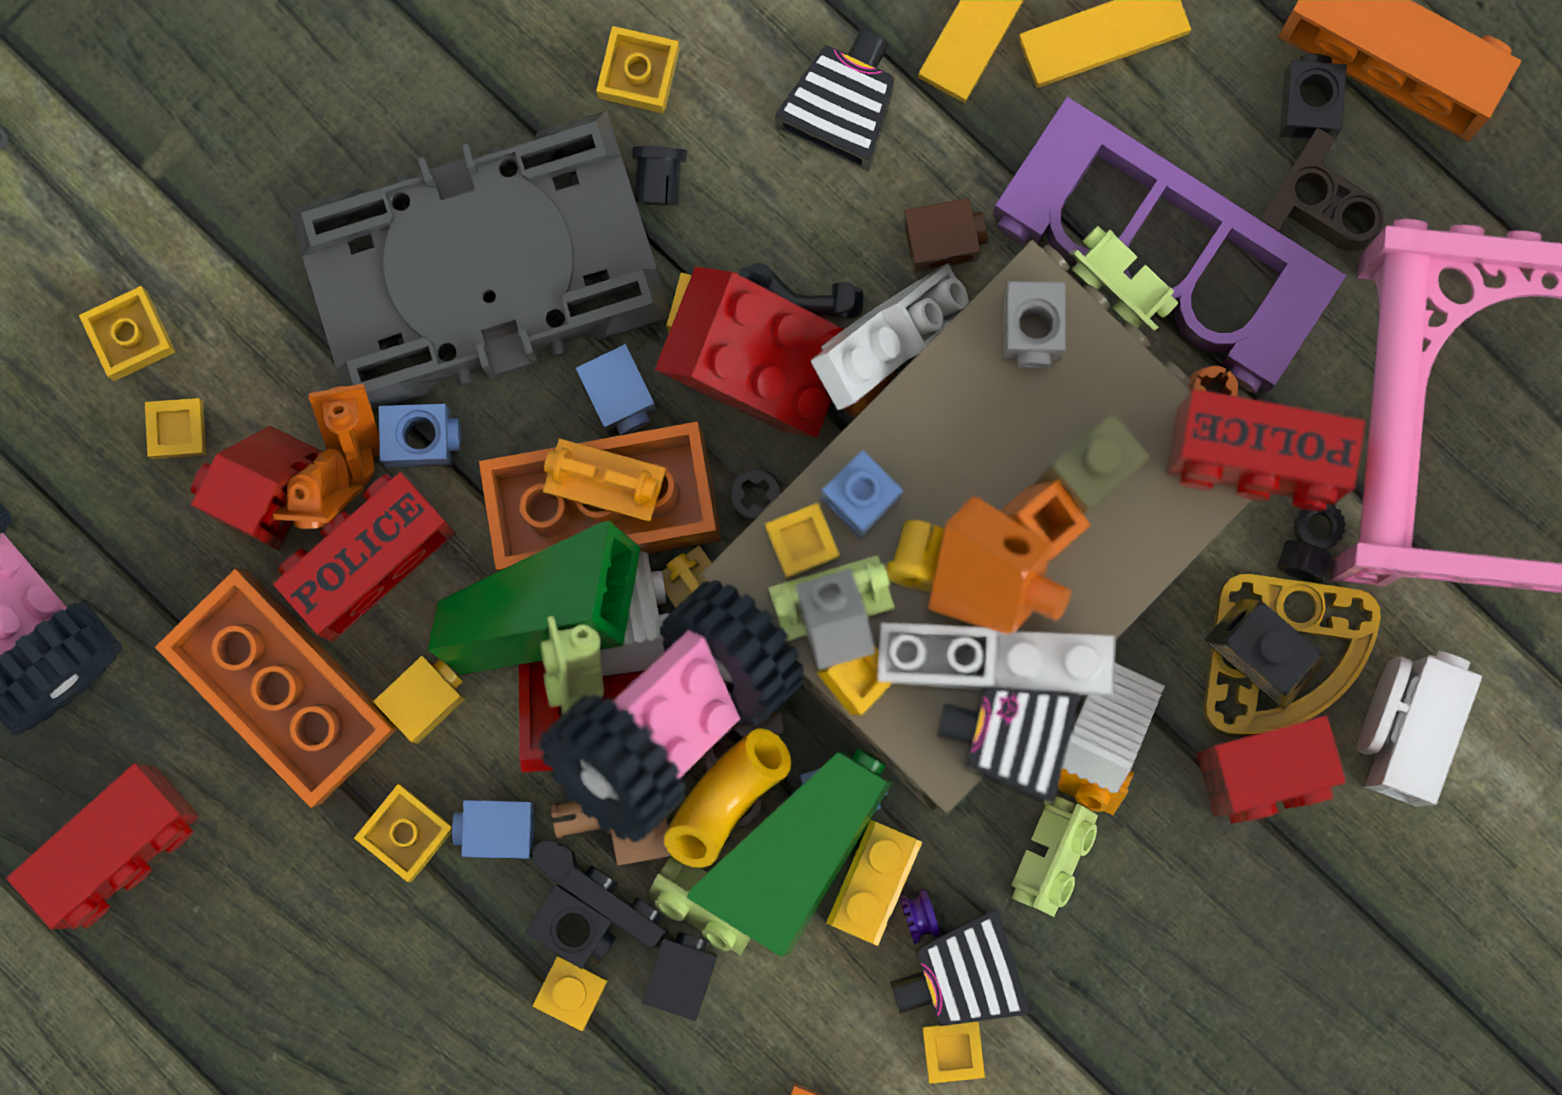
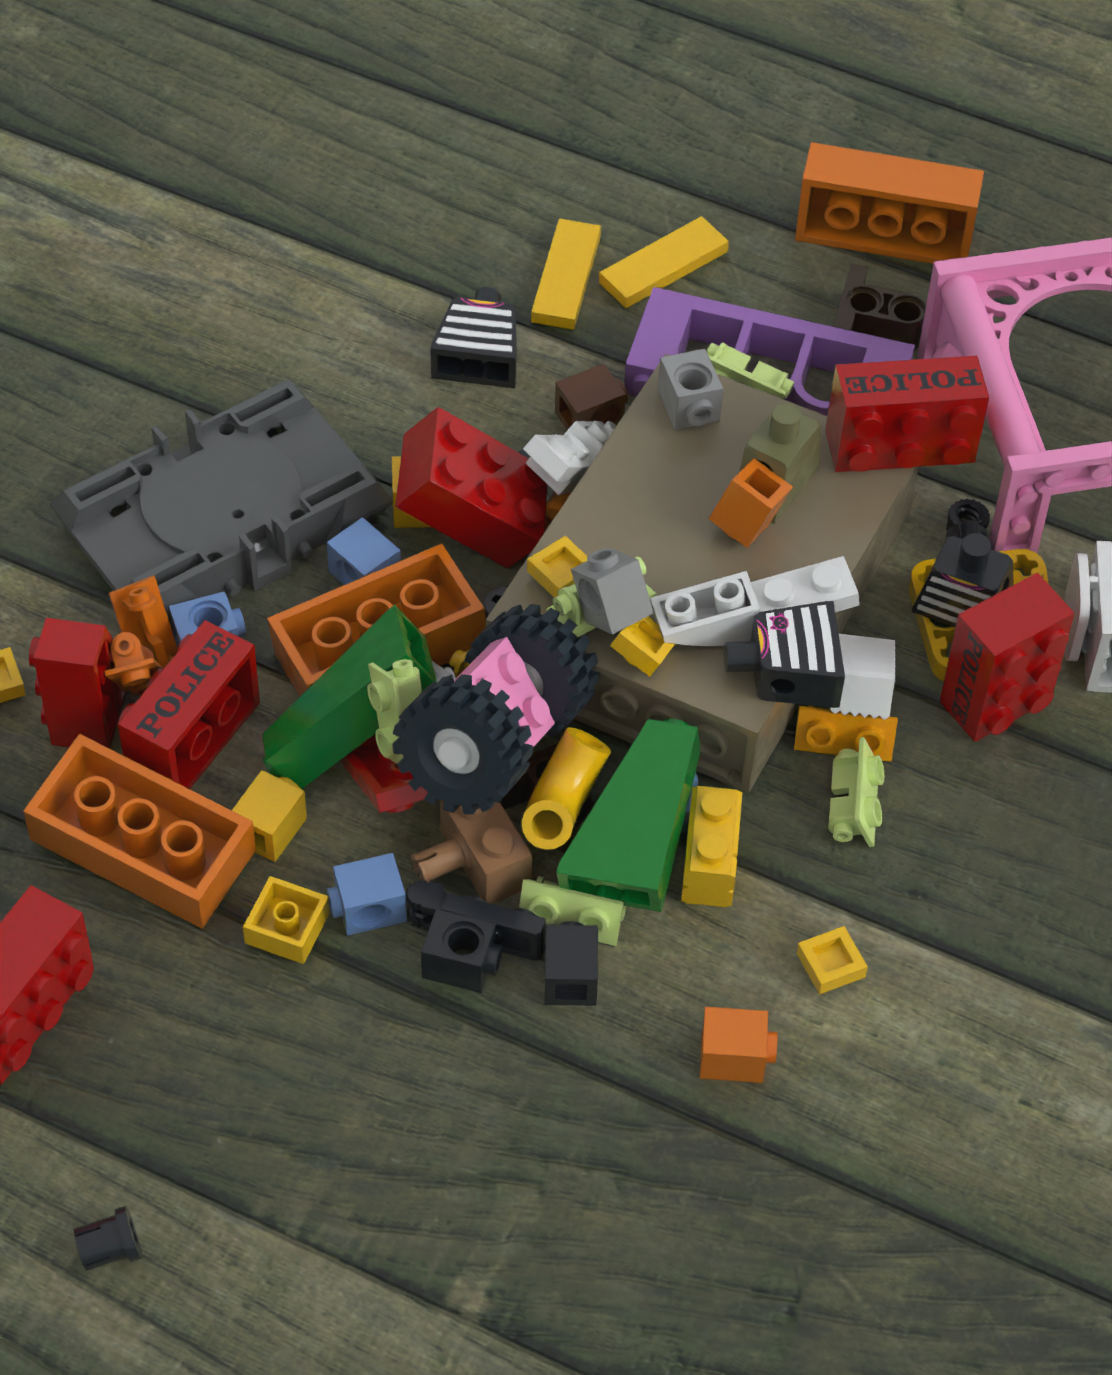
camera: 25 degrees left, 30 degrees down
yellow plate [532,956,608,1031] -> none
light orange hinge [543,438,666,522] -> none
yellow piece [596,26,680,114] -> none
black bush [632,146,687,206] -> none
medium blue brick [820,450,903,540] -> none
yellow bush [885,520,945,592] -> none
black torso [890,909,1030,1026] -> none
dark purple bush [899,888,941,944] -> none
orange torso [928,496,1071,634] -> none
black brick [1280,54,1347,139] -> none

